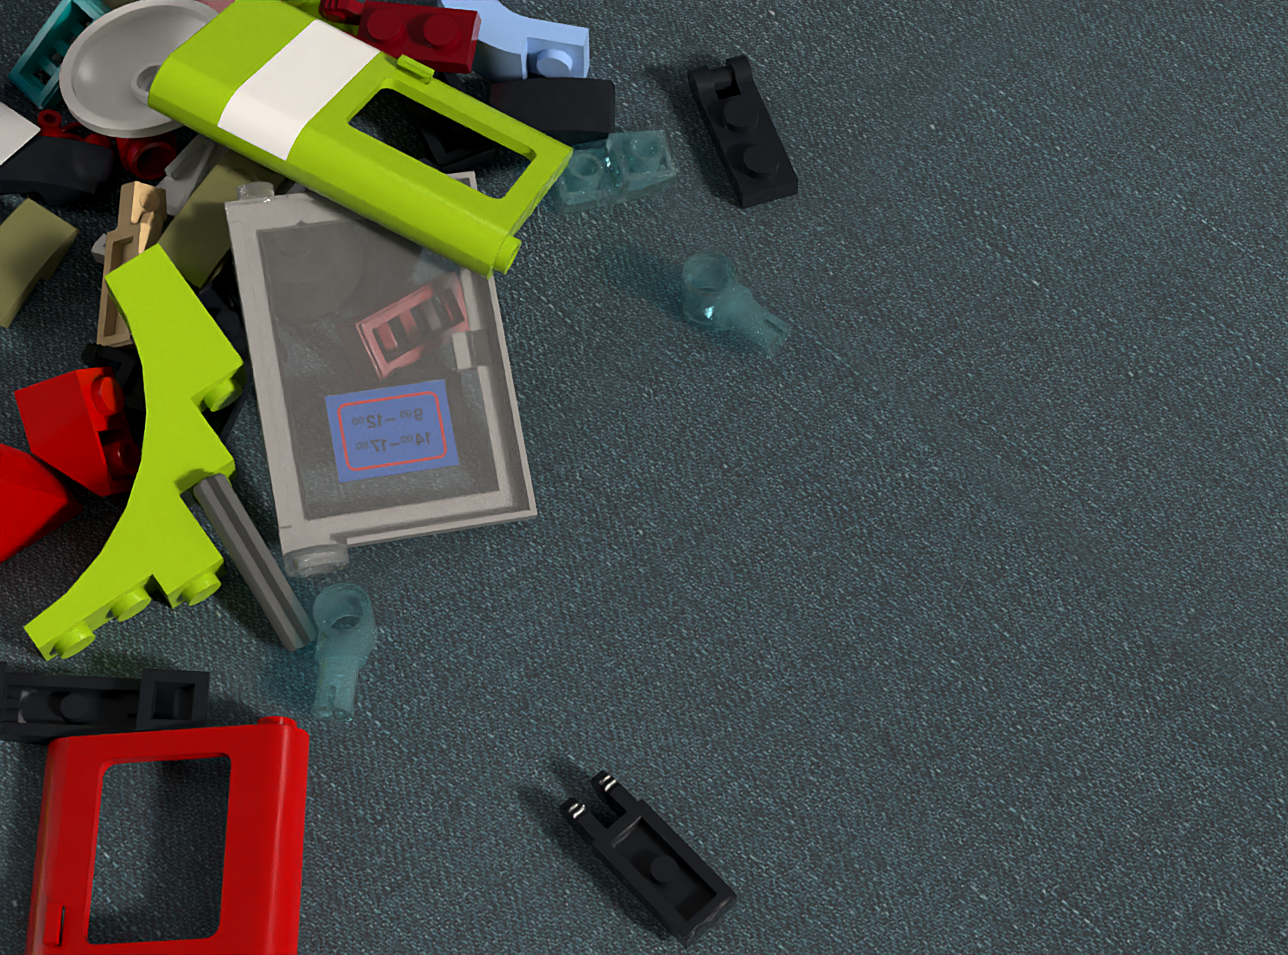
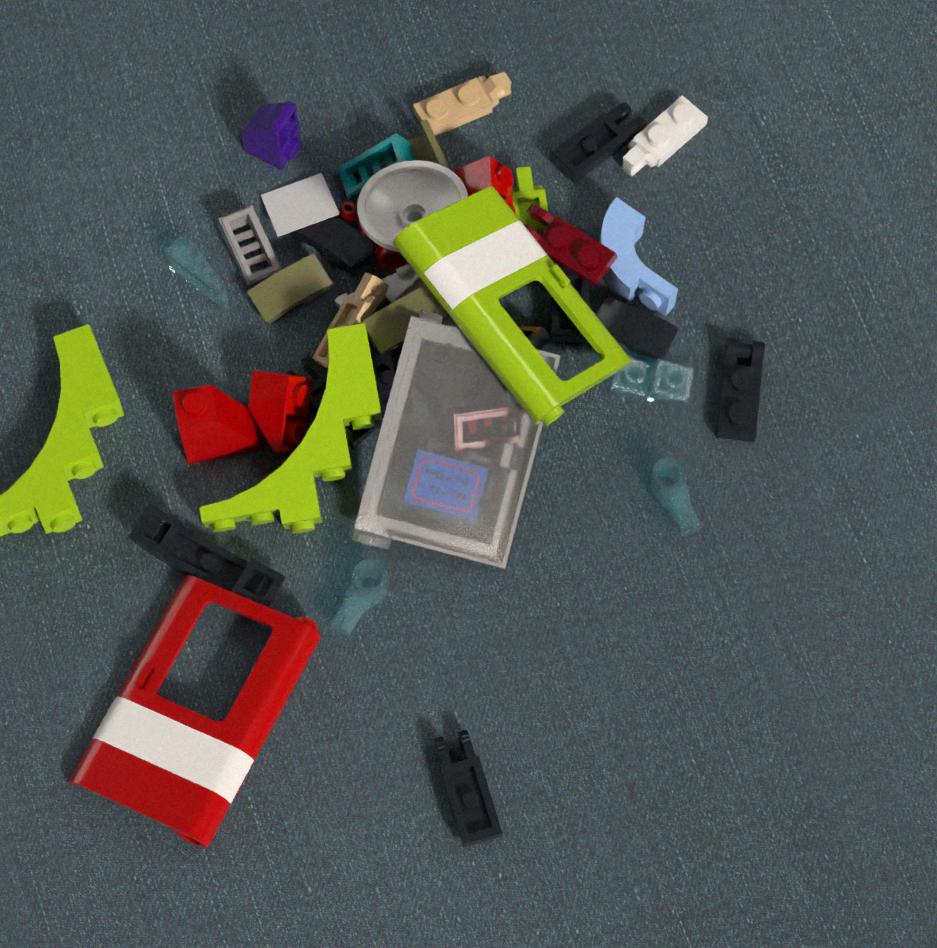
camera: 25 degrees right, 5 degrees up
dark grey axle [193,473,317,652] -> none

